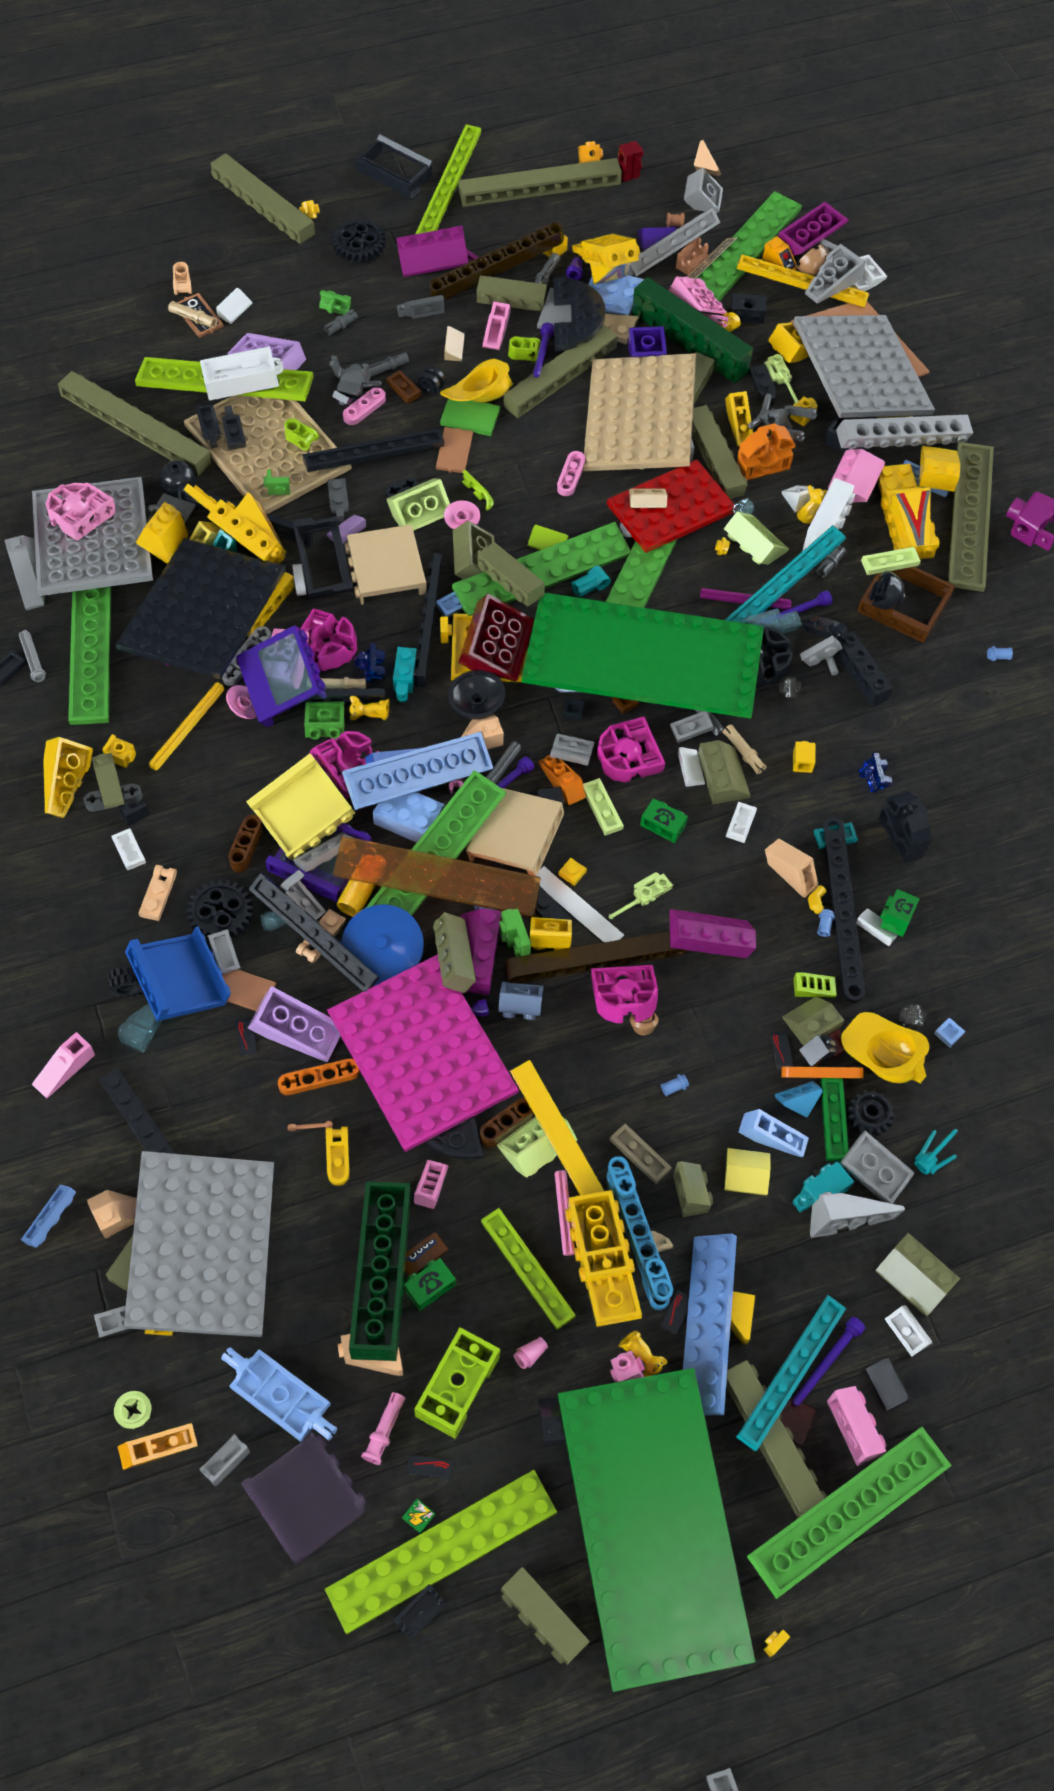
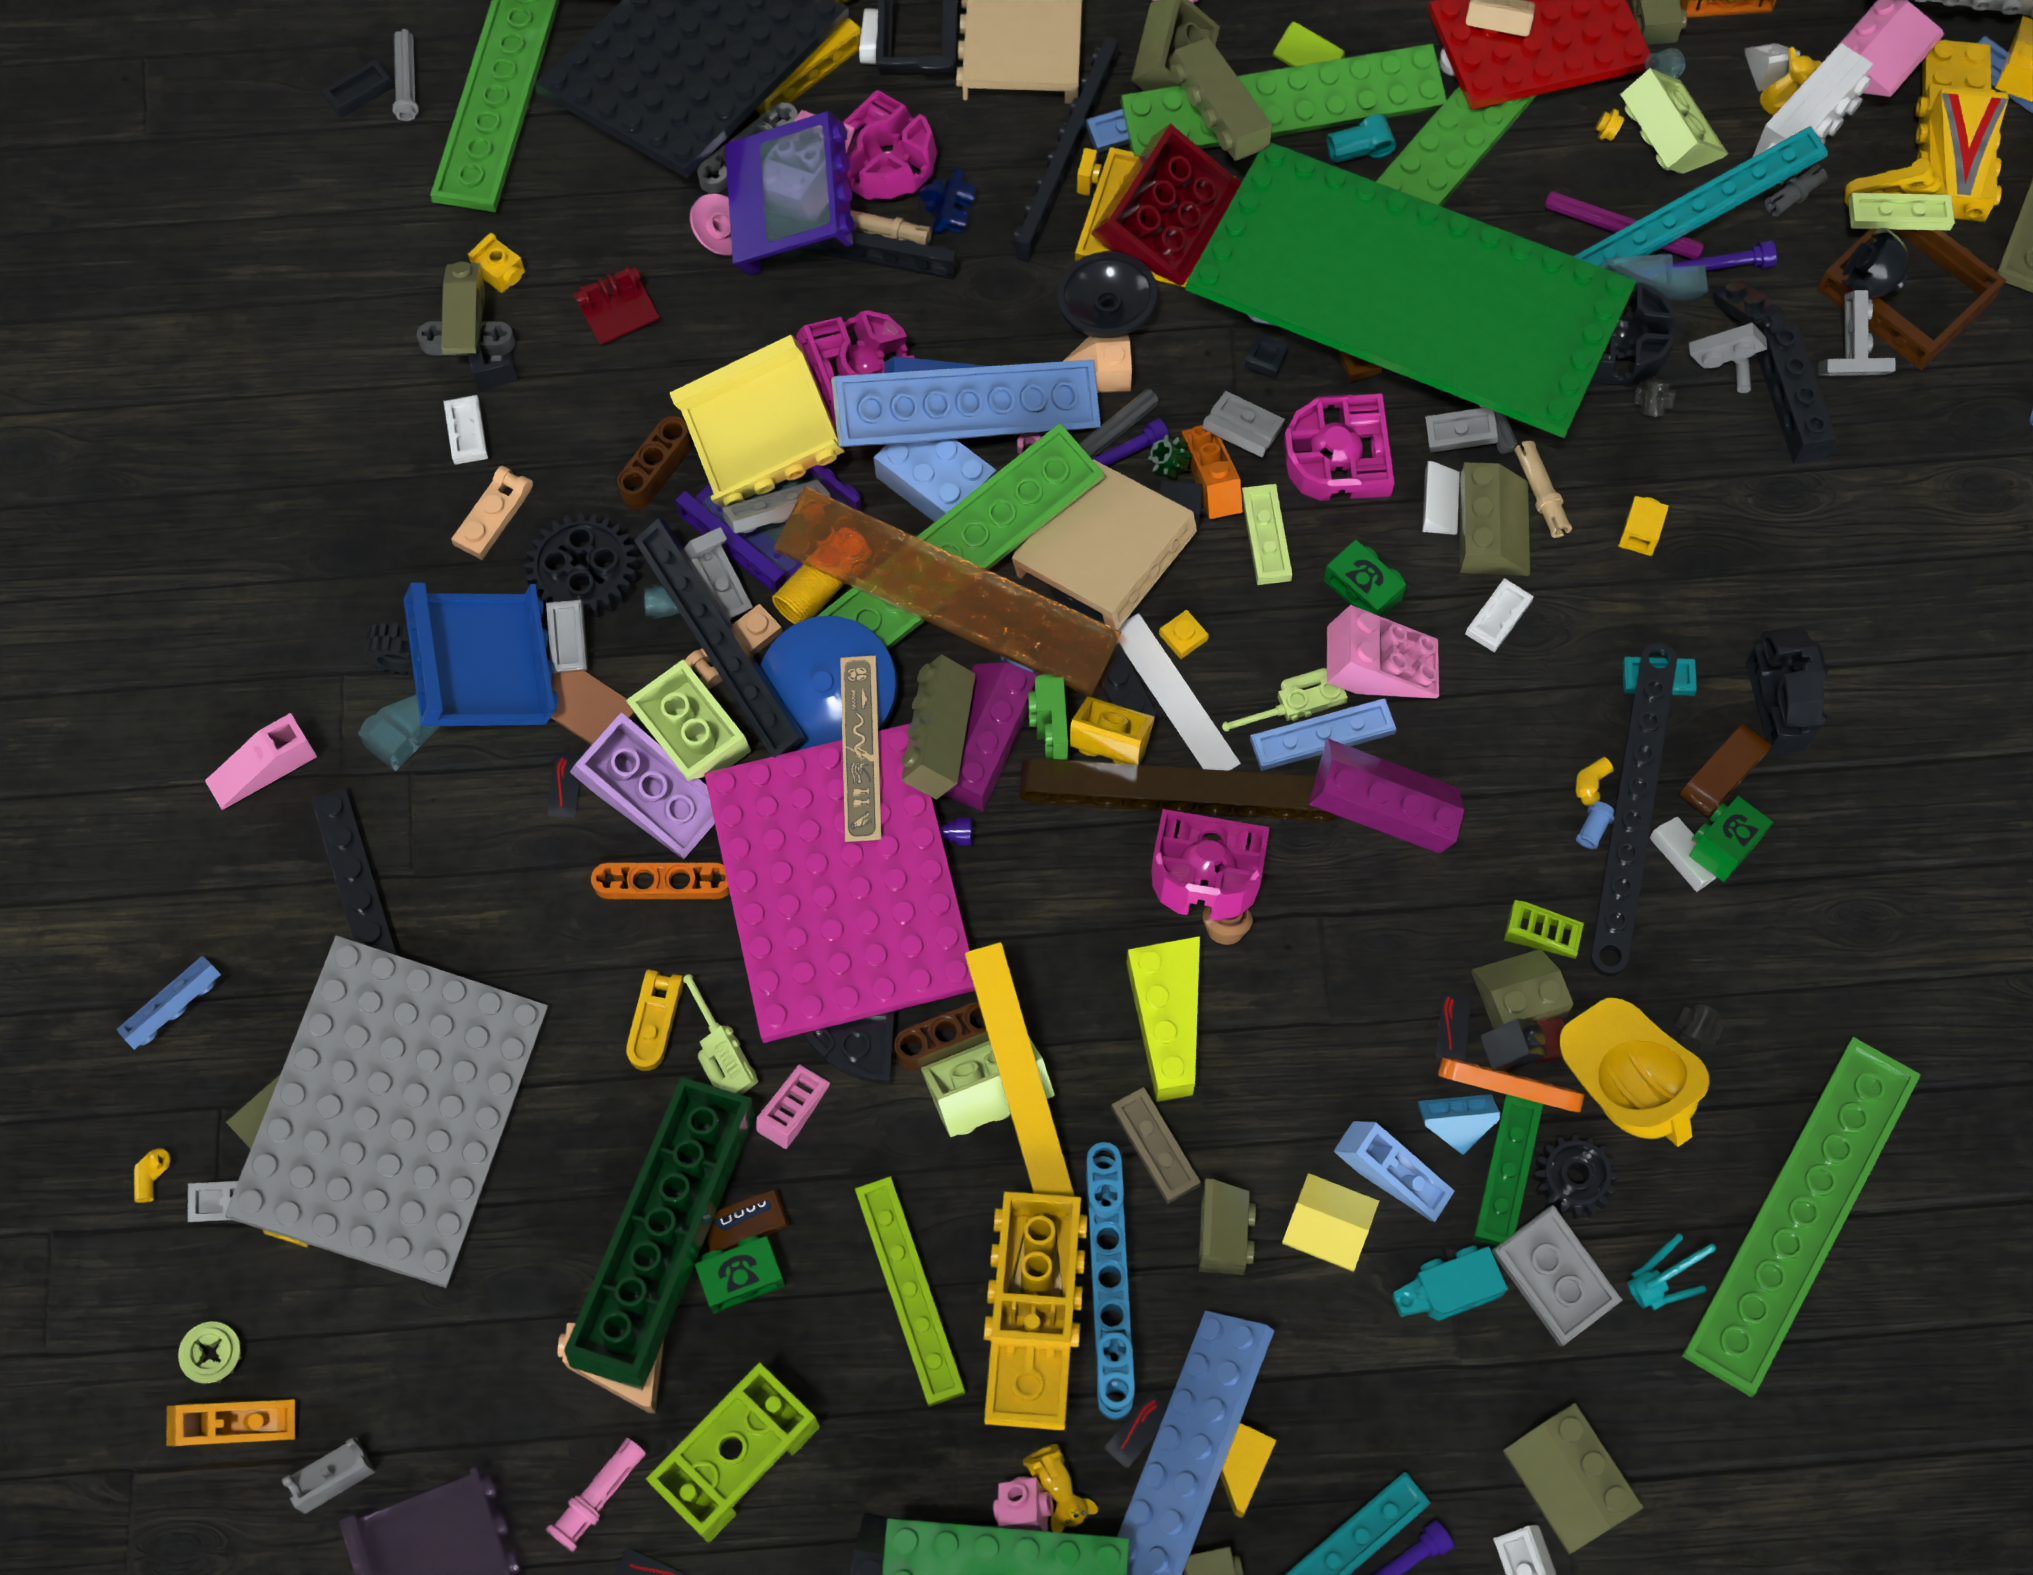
camera: 20 degrees right, 5 degrees up
yellow wedge [44,737,93,818] -> none
light nougat slope [87,1190,137,1239] -> none
yellow axle [149,682,224,771] -> none
light blue plate [221,1347,337,1442] -> none
nougat hinge [288,1121,333,1131] -> none
bright green plate [304,701,345,739] -> none
yellow animal [349,696,389,720] -> none
teal brick [393,647,417,702] -> none
sand blue brick [499,982,543,1020] -> none
bright pink cone [514,1337,548,1369] -> none
bright pink axle [555,1170,575,1256] -> none
tan tile [651,1231,673,1253] -> none
medium blue pin [661,1074,689,1097] -> none
light nougat slope [765,839,818,898] -> none
light grey wedge [810,1192,905,1238] -> none
clear blue hips [859,752,892,793] -> none
light blue plate [934,1018,965,1047] -> none
none -> yellow arm [134,1148,171,1203]
none -> dark red hinge [573,266,660,345]
none -> yellowish green slope [626,659,751,781]
none -> yellowish green piece [683,974,759,1095]
none -> sticker [840,656,881,842]
none -> neon yellow wedge [1127,936,1200,1102]
none -> dark green gear [1148,434,1193,479]
none -> light blue tile [1250,698,1396,771]
none -> bright pink slope [1327,605,1439,698]
none -> reddish brown beam [1680,723,1772,818]
none -> bright green plate [1682,1037,1921,1397]
none -> light grey bracket [1818,290,1895,376]
none -> yellow plate [1844,158,1942,206]

